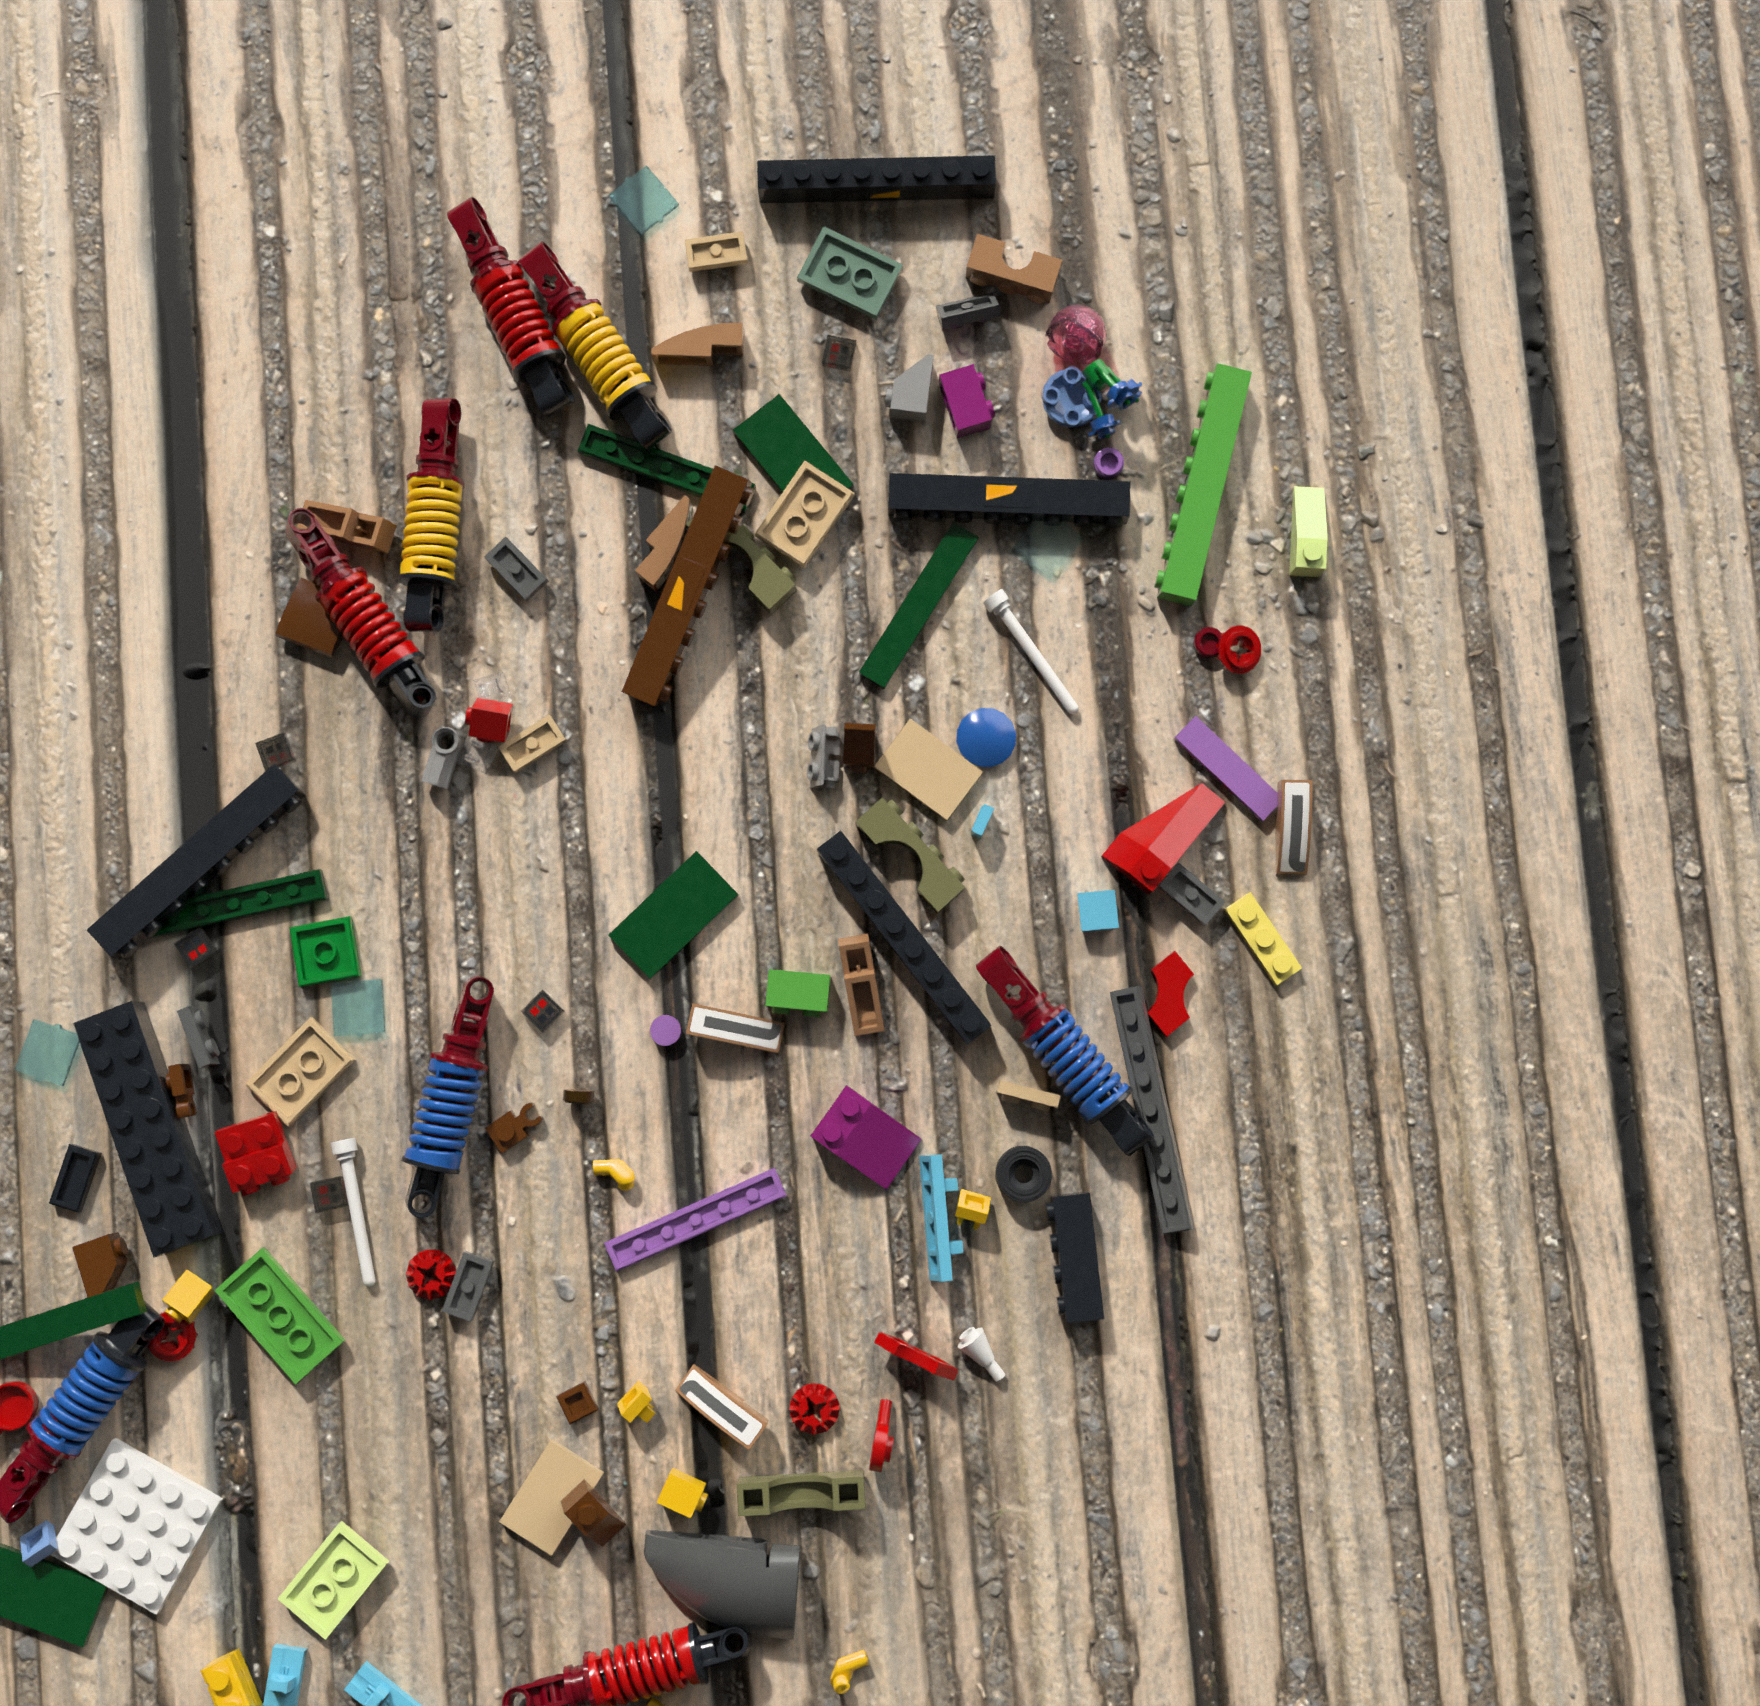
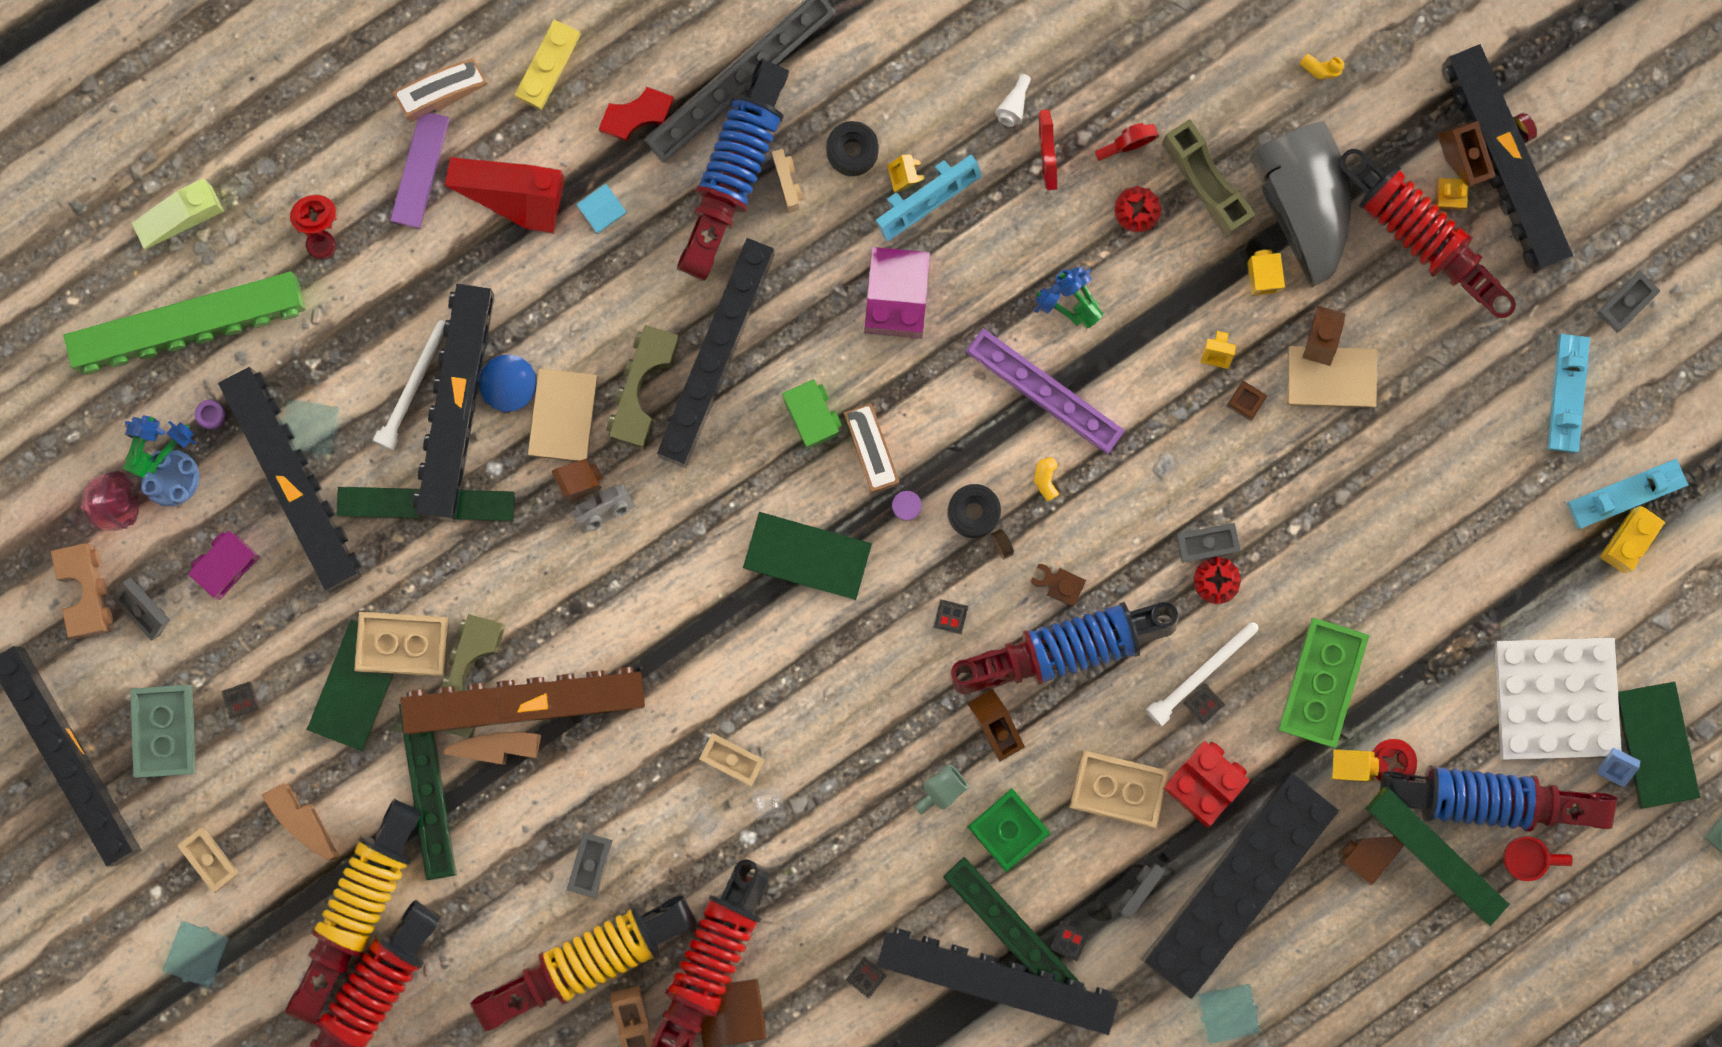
camera: 125 degrees left, 0 degrees up
black tile [49,1144,102,1213] -> none
reddish brown plate [166,1064,197,1118] -> none
yellowish green plate [278,1521,389,1640] -> none
clear light blue piece [331,978,385,1037] -> none
light grey piece [421,727,465,789] -> none
red brick [465,697,513,743] -> none
slope [675,1364,769,1450] -> none
medium nougat slope [838,933,885,1036] -> none
light grey slope [885,355,934,422] -> none
medium azure tile [970,804,994,839] -> none
black brick [1046,1191,1104,1323] -> none
dark grey plate [1158,862,1225,926] -> none
none -> black brick [413,283,495,522]
none -> sand green piece [915,764,969,814]
none -> black tyre [947,484,1001,538]
none -> reddish brown slope [967,689,1025,762]
none -> plant [1034,266,1104,329]

